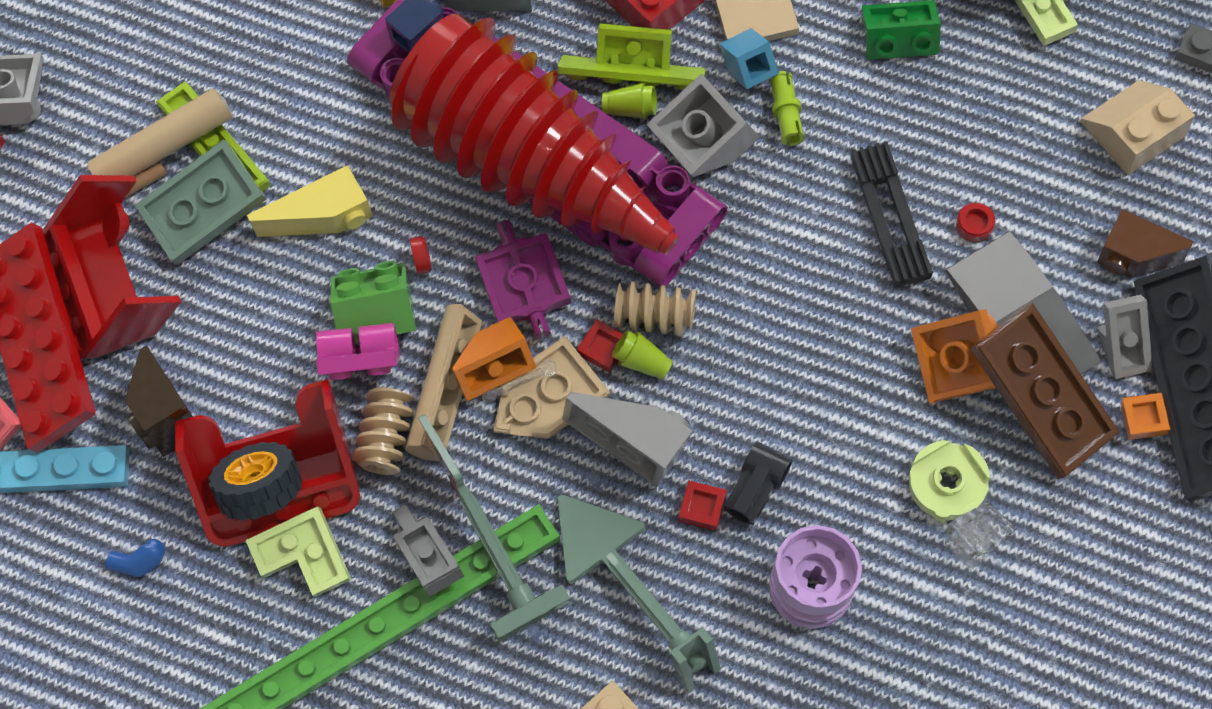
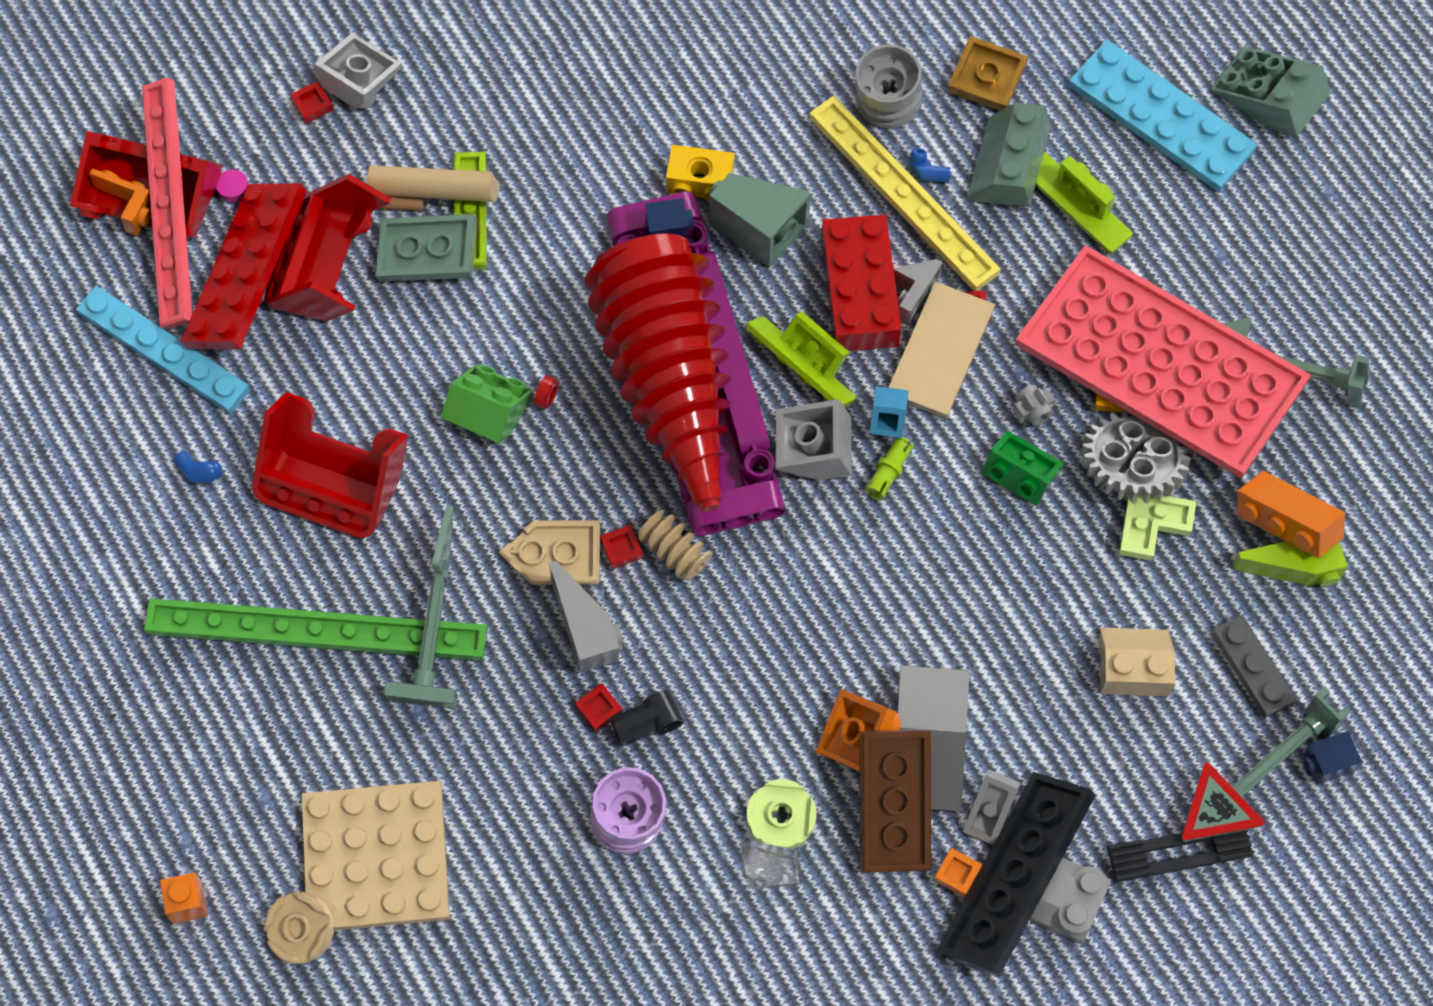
camera: 30 degrees right, 0 degrees up
dark brown slope [125,345,193,457] -> none
black wheel [208,442,303,521] -> none
yellowish green plate [246,506,352,597] -> none
light yellow slope [247,165,373,237] -> none
dark pink plate [316,323,401,380] -> none
tan piece [353,387,414,475] -> none
hinge [392,504,464,597] -> none
tan brick [405,304,482,461] -> none
orange slope [452,317,537,401] -> none
magenta plate [475,220,572,339] -> none
clear hinge [482,360,557,403] -> none
sand green piece [558,495,721,693] -> none
lime cone [602,83,657,119] -> none
lime cone [612,330,673,380] -> none
black container [850,141,933,288] -> none
red tile [956,203,996,243] -> none
reddish brown slope [1097,209,1194,278] -> none

